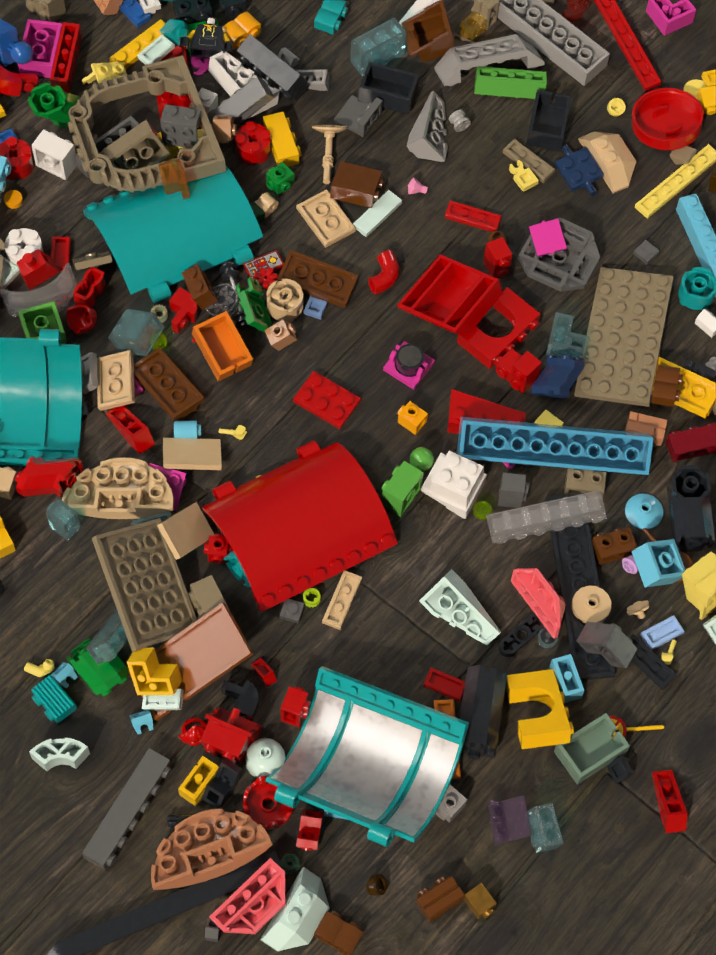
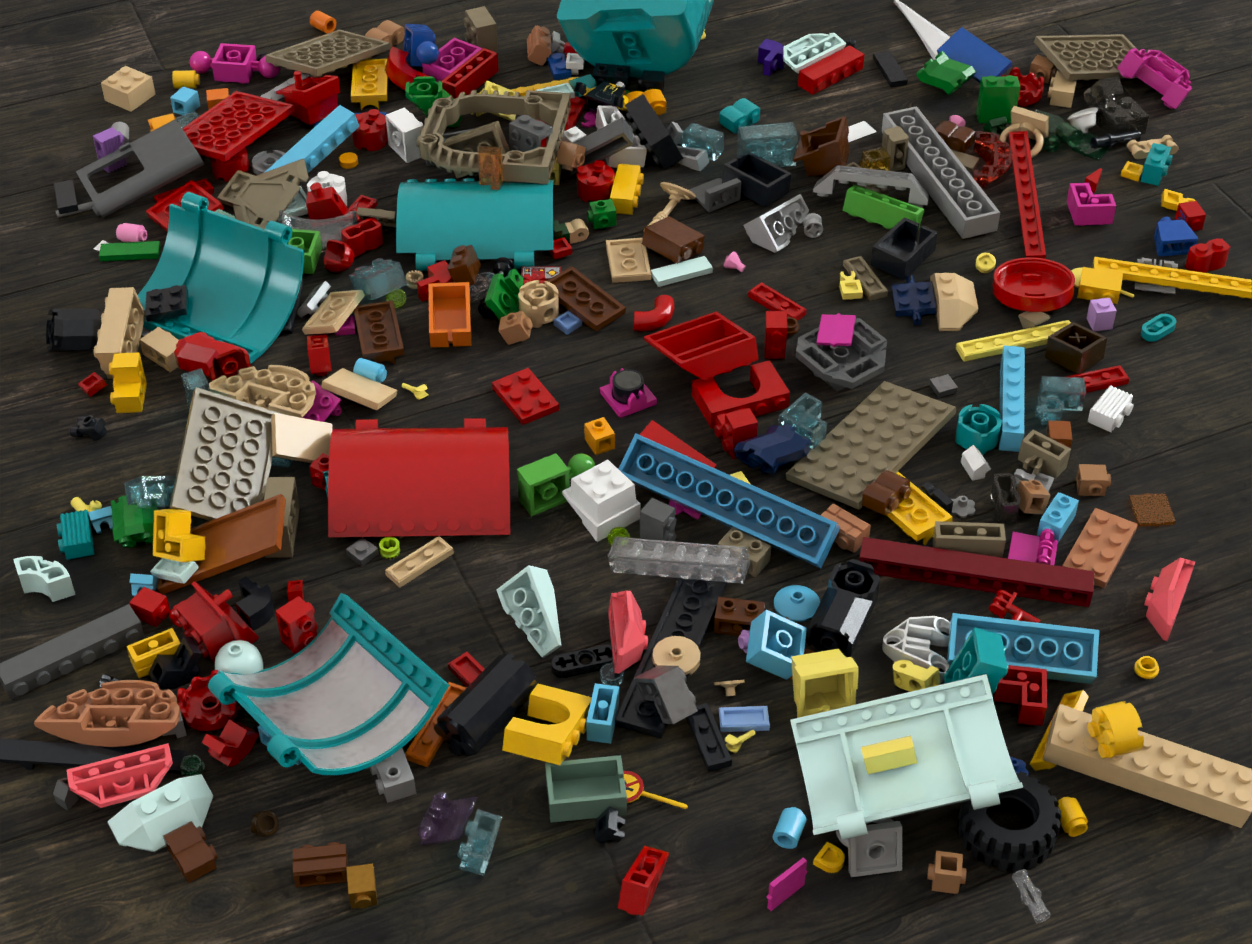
camera: 30 degrees right, 20 degrees down
none -> red brick [129,587,170,627]
none -> red plate [548,237,572,259]
none -> clear light blue brick [683,123,724,161]

